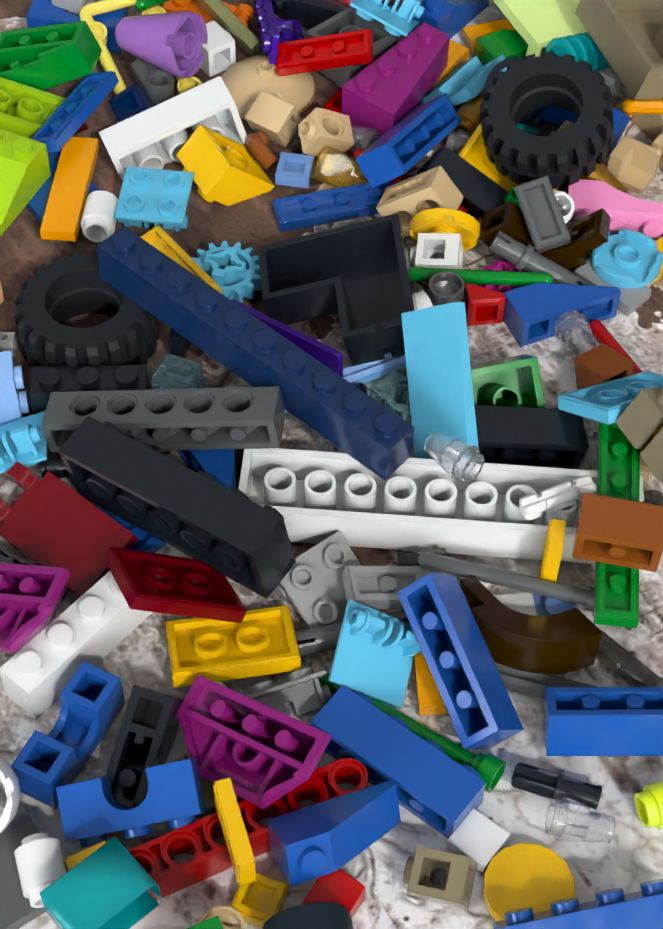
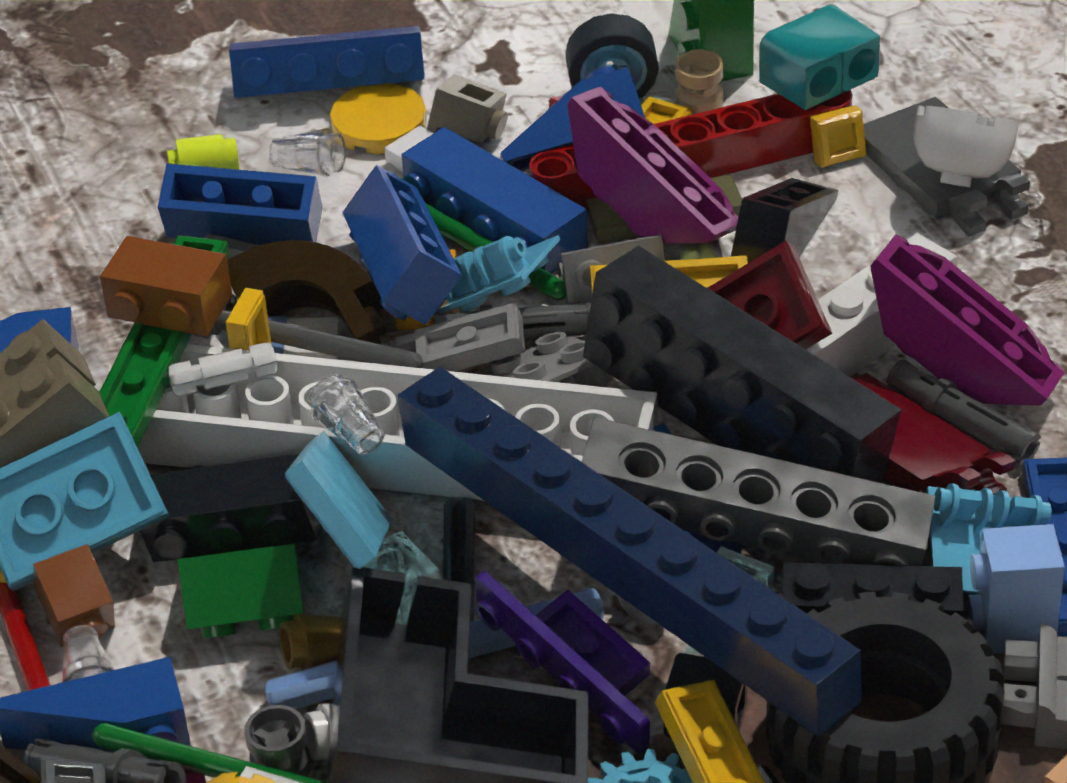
camera: 170 degrees left, 10 degrees down
blue arch [11,661,125,809] -> none
white brick [14,833,67,908] -> none
blue arch [56,758,207,848] -> none
yellow tile [213,778,256,885] -> none
red slope [463,283,506,326] -> none
black axle [511,762,602,814] -> none

